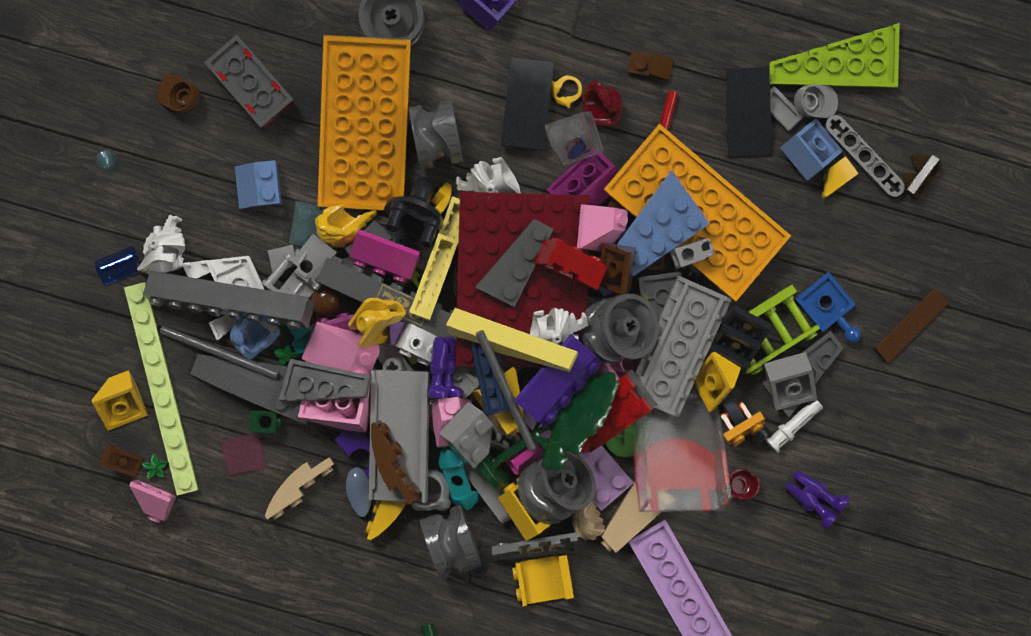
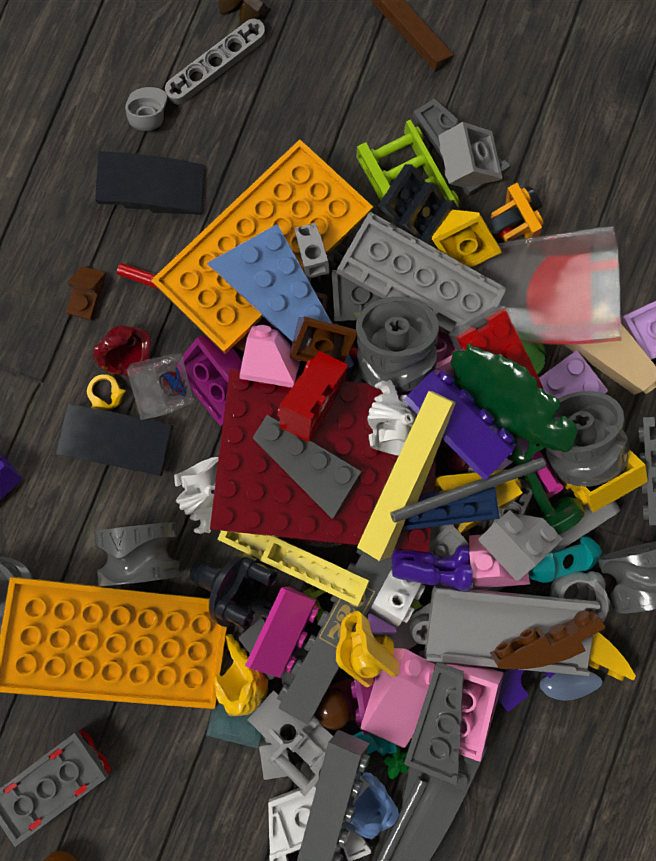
camera: 90 degrees left, 5 degrees down
clear pink piece [221,433,266,475] -> none
medium blue slope [235,160,282,209] -> none
dark green brick [249,410,282,433] -> none
tan slope [265,457,335,520] -> none
yellow slope [432,182,452,214] -> none
tan hair [572,501,605,540] -> none
dark red hair [726,469,760,501] -> none
white pin [765,400,823,453] -> none
lime wing [769,23,900,88] -> none
light grey tile [770,86,804,131] -> none
medium blue slope [780,118,843,181] -> none
dark purple piece [784,470,850,530] -> none
blue plate [795,272,861,344] -> none
yellow slope [822,156,858,199] -> none

